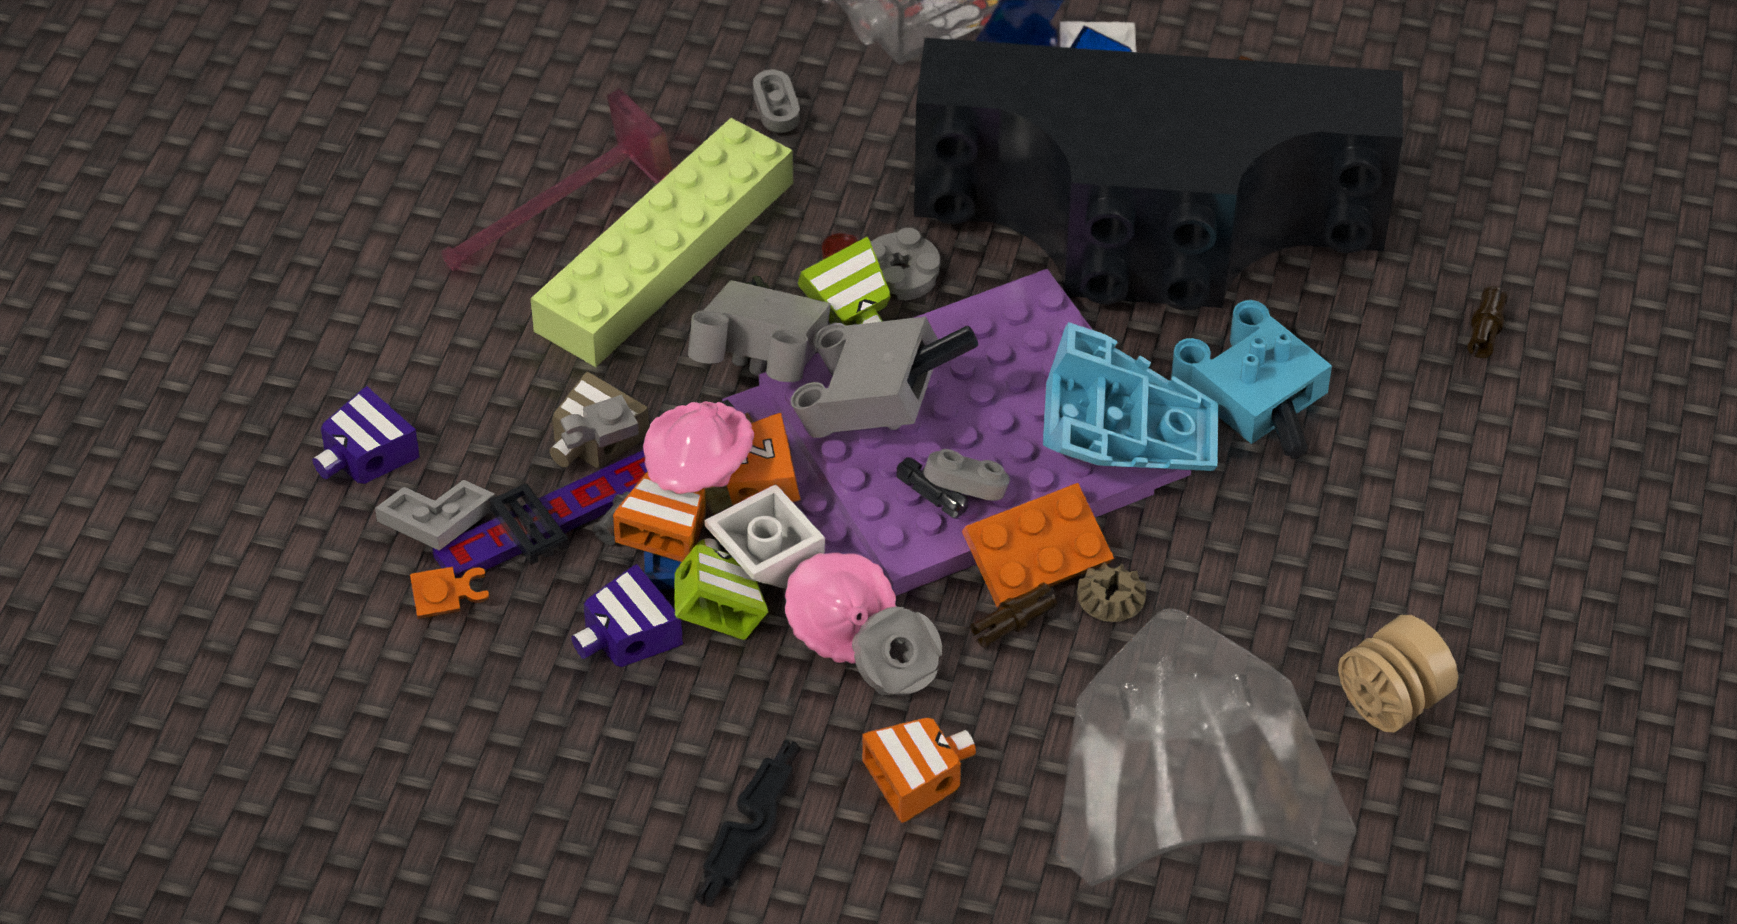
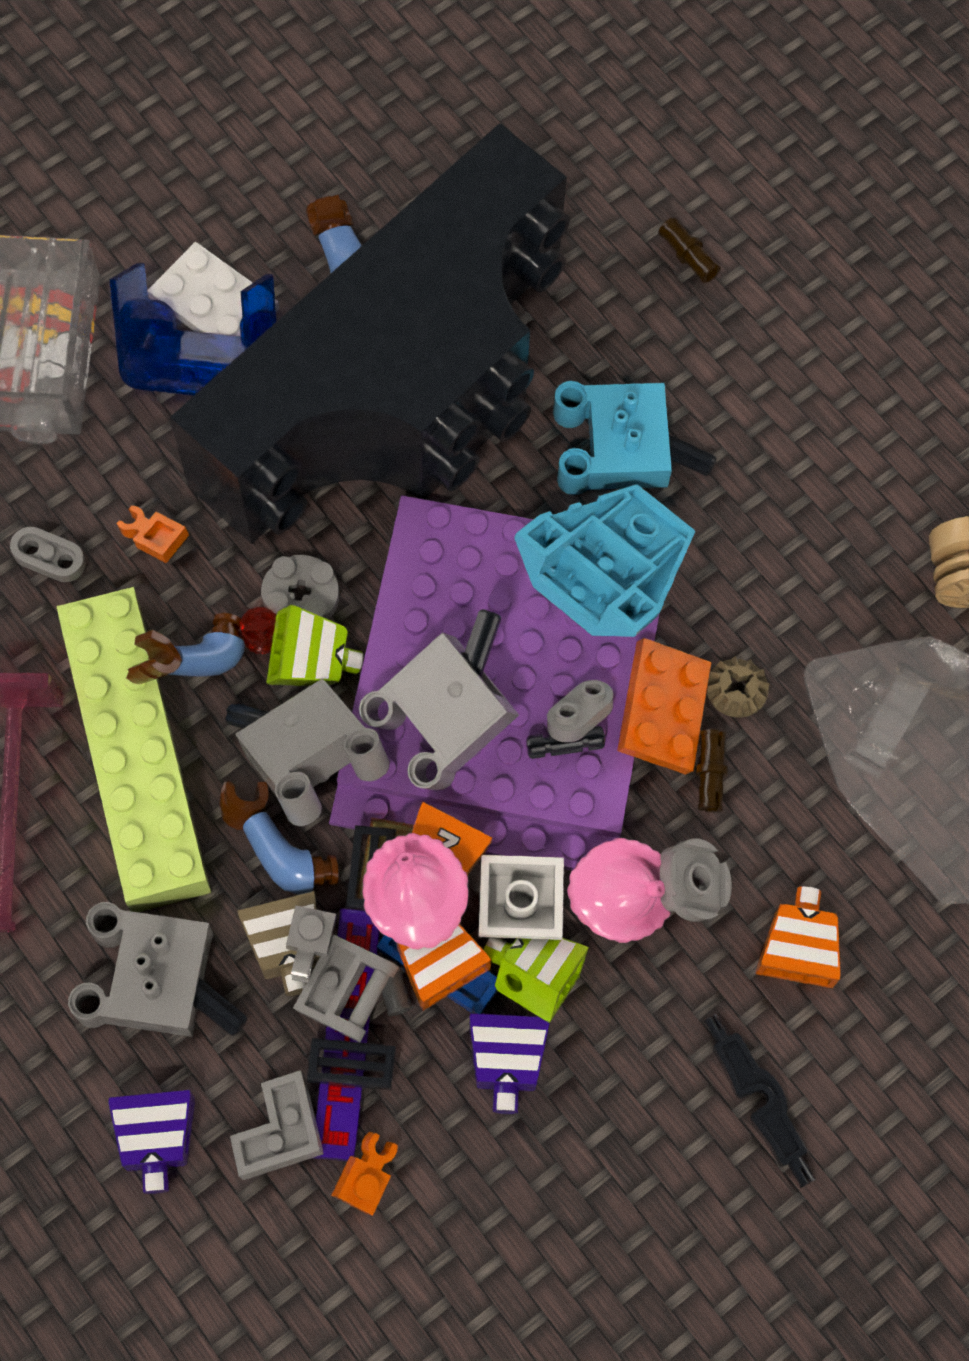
camera: 55 degrees left, 20 degrees up
none -> light grey piece [68,902,248,1037]
none -> orange plate [116,506,189,563]
none -> piece [126,613,245,684]
none -> medium blue piece [219,780,338,895]
none -> light grey plate [293,934,399,1043]

